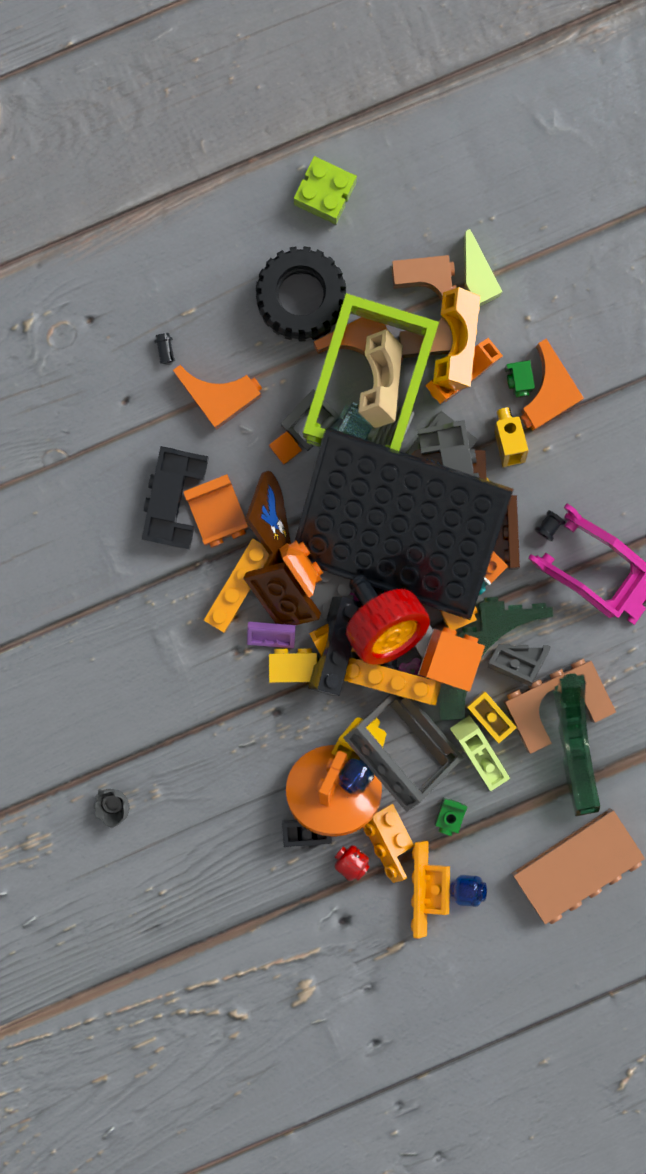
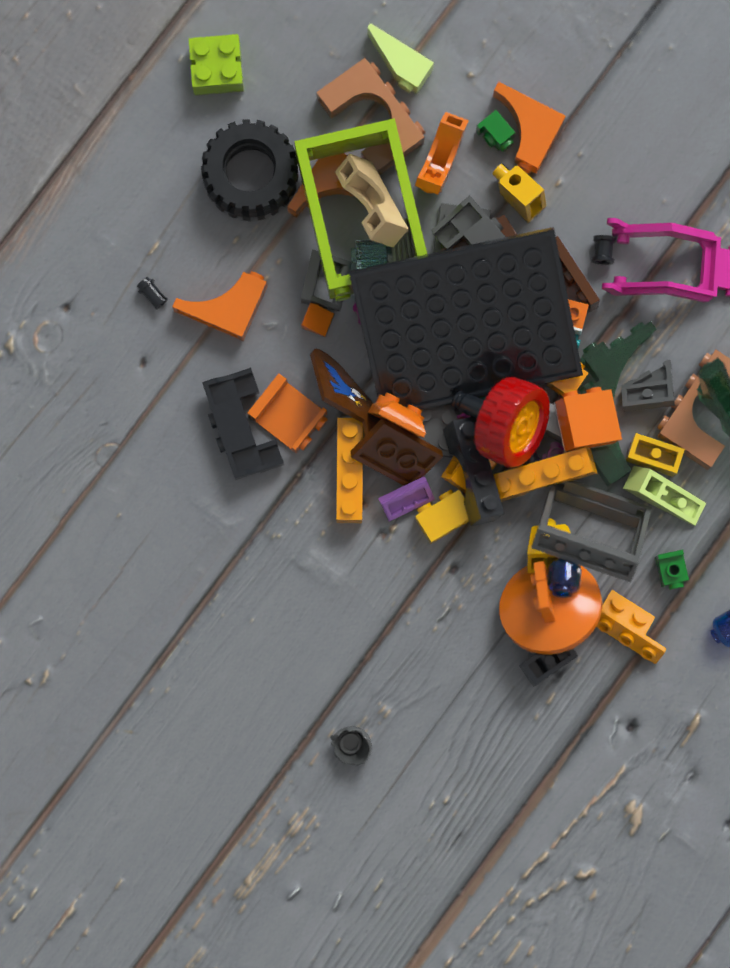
camera: 30 degrees left, 5 degrees down
red head [334,845,370,881] -> none
light orange bracket [411,841,450,939] -> none
light orange arch [433,287,480,391] -> none

